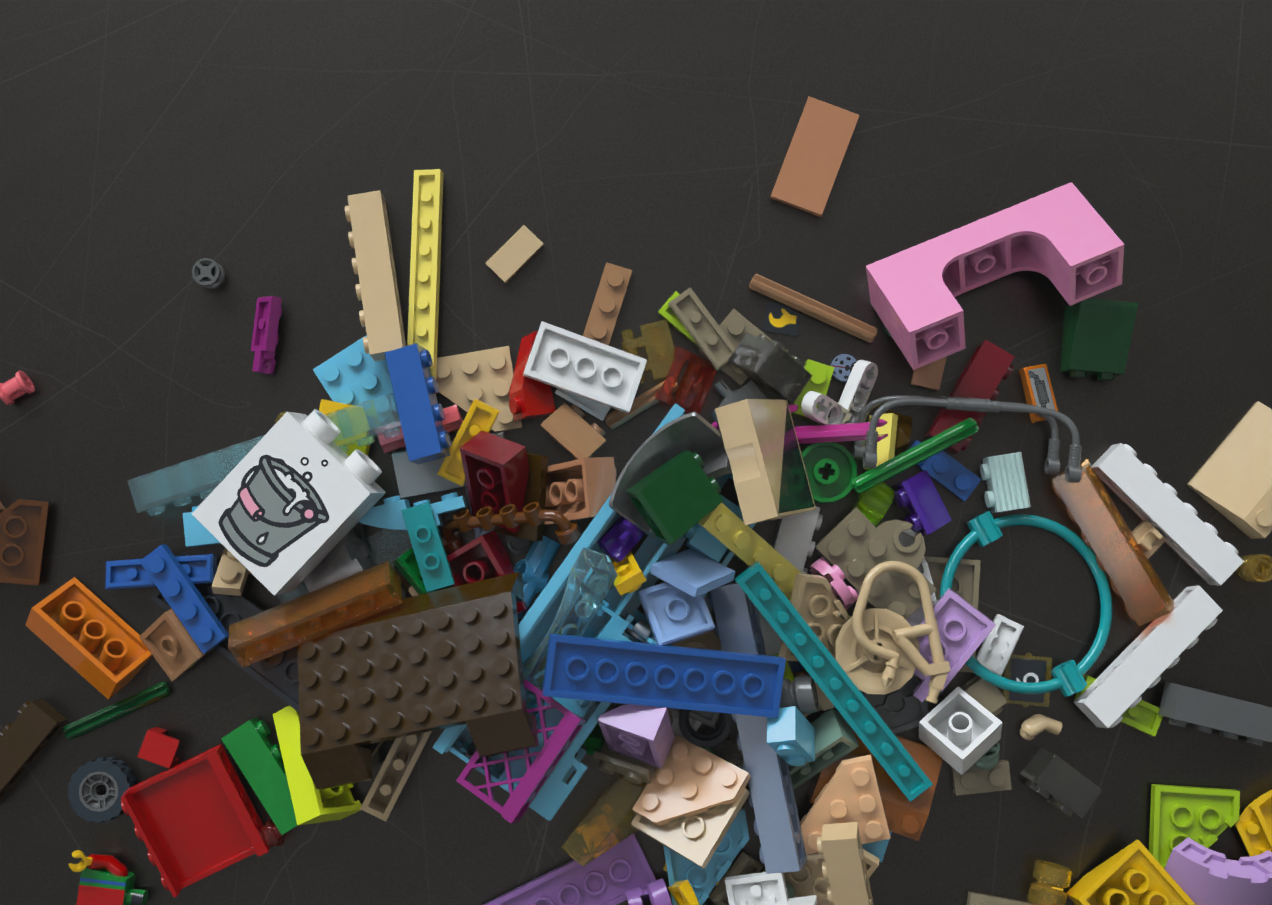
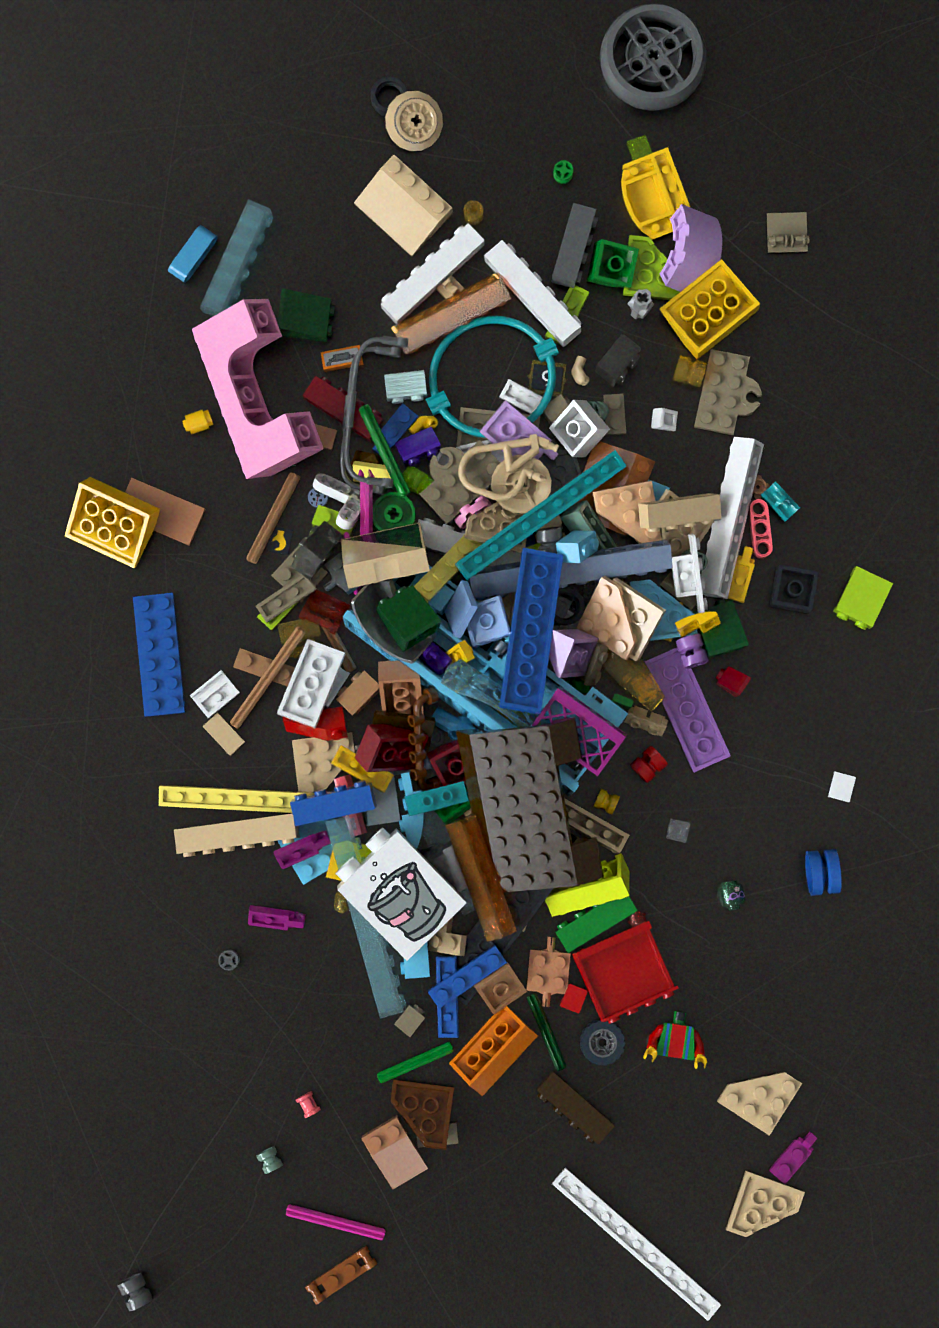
camera: 85 degrees left, 0 degrees up
none -> yellow slope [65,477,160,568]
none -> blue plate [133,593,186,717]
none -> dark azure beam [168,225,218,283]
none -> yellow brick [182,409,213,434]
none -> white plate [190,670,240,718]
none -> clear light blue brick [200,199,273,317]
none -> medium nougat axle [230,627,306,728]
none -> magenta hinge [273,830,331,869]
none -> green axle [377,1042,453,1083]
none -> dark tan brick [394,1004,426,1037]
none -> yellow arm [408,416,438,434]
none -> nougat plate [527,937,571,1007]
none -> green slope [587,239,639,288]
none -> yellow wheel [593,788,620,815]
none -> green tile [611,694,634,710]
none -> tan hinge [624,706,668,736]
none -> light grey piece [628,289,654,319]
none -> red wheel [630,745,668,783]
none -> white slope [651,408,678,431]
none -> clear tile [666,819,690,843]

